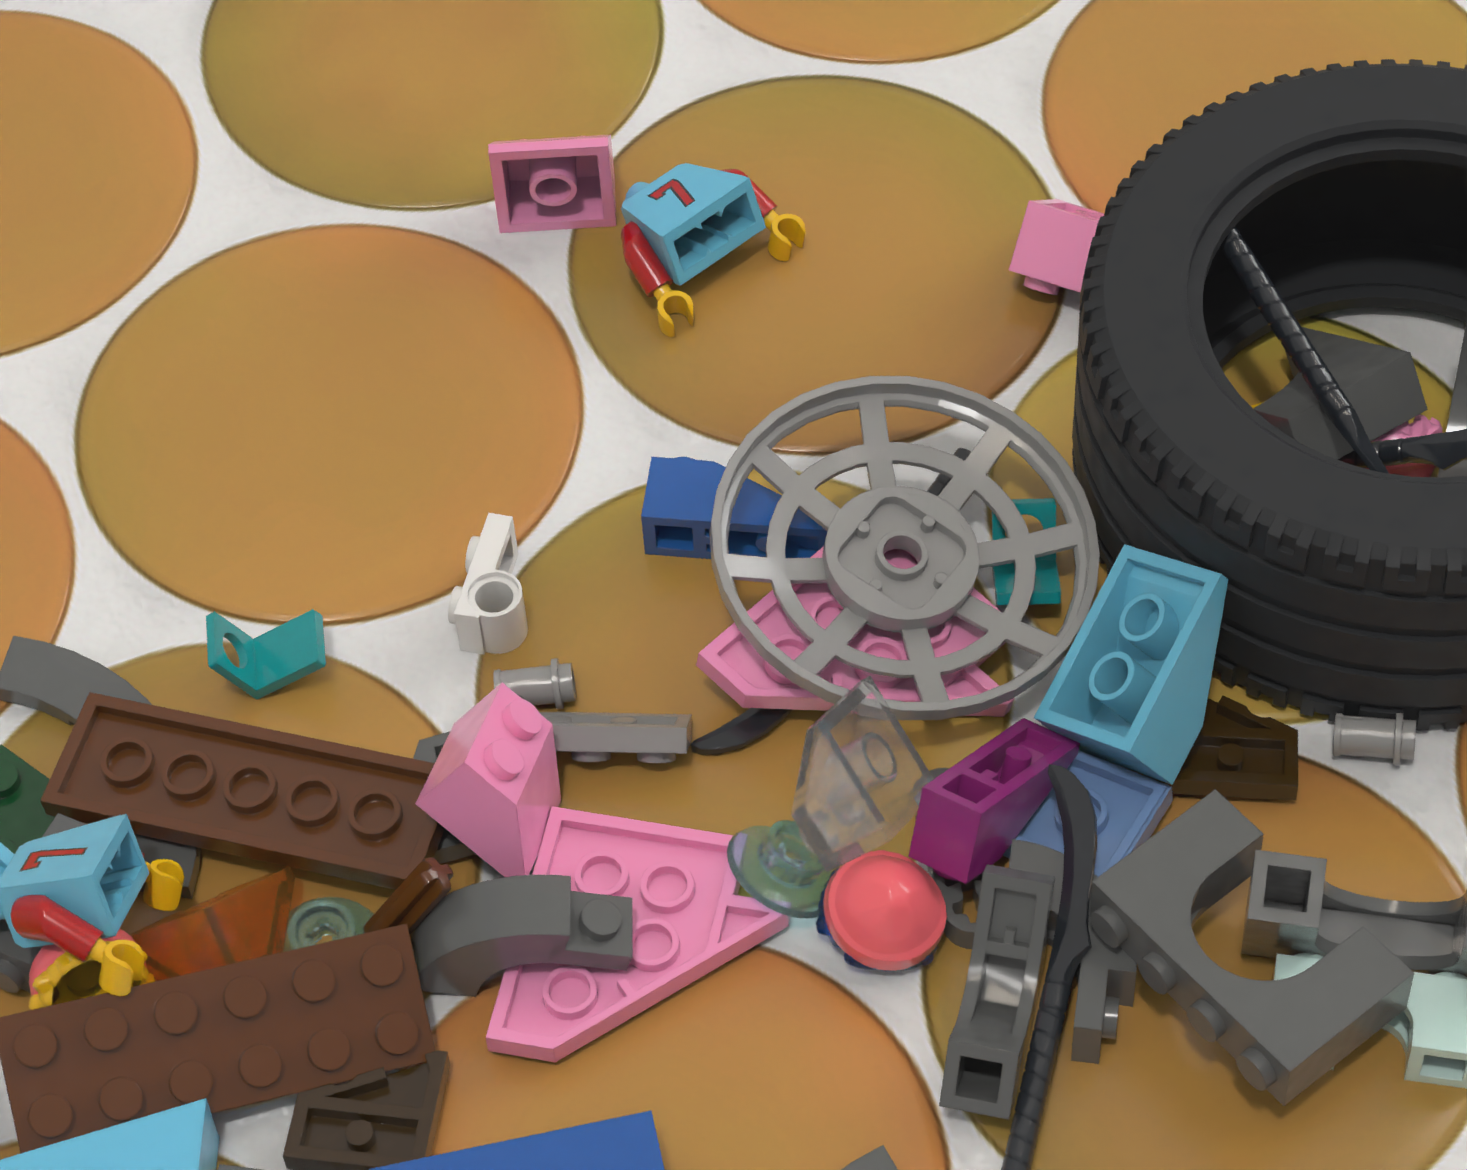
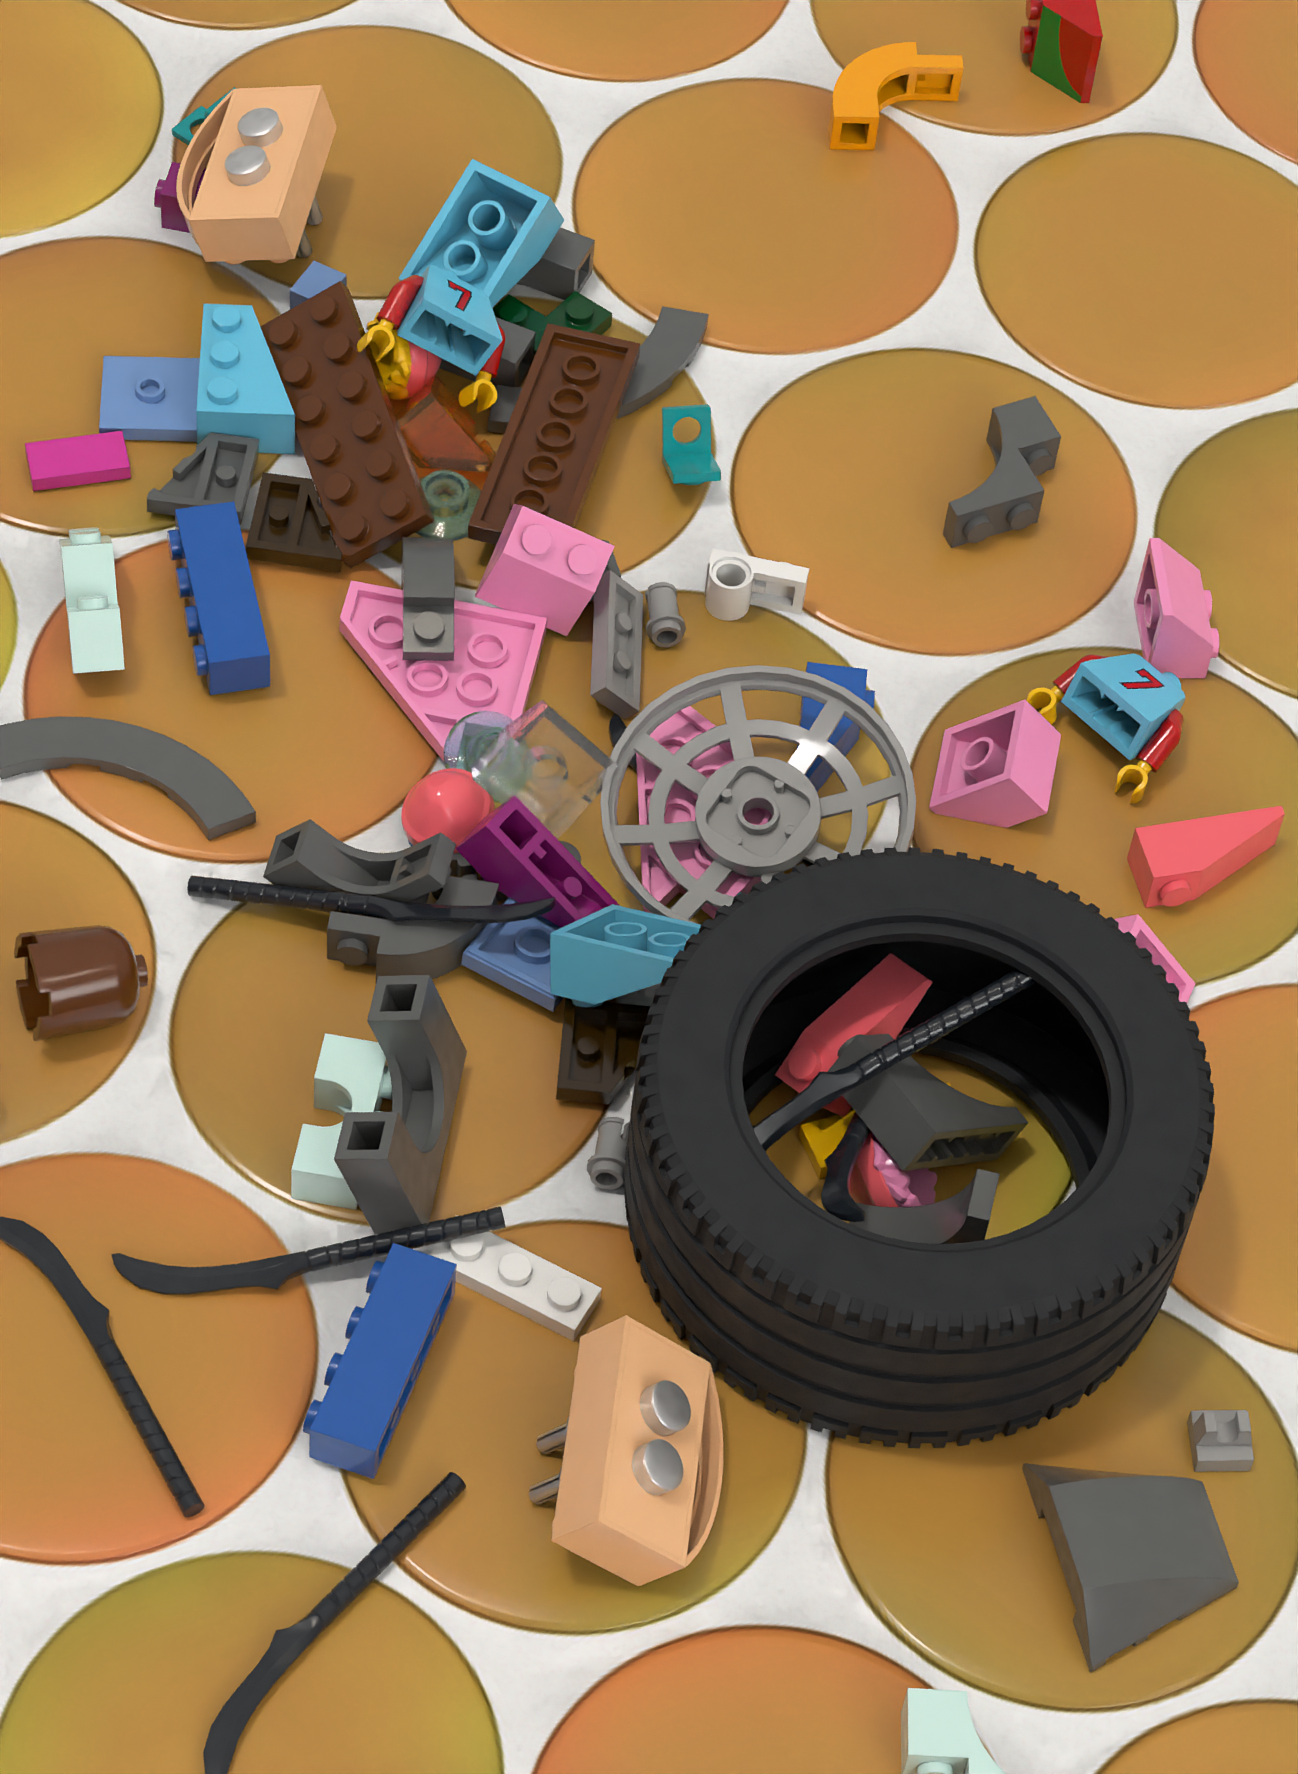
camera: 80 degrees right, 0 degrees up
reddish brown axle [363,857,453,935] -> none
dark grey arch [1090,789,1414,1106] -> none
none -> bright pink slope [929,699,1061,828]
none -> dark grey arch [943,396,1061,548]
none -> coral slope [1127,806,1285,908]

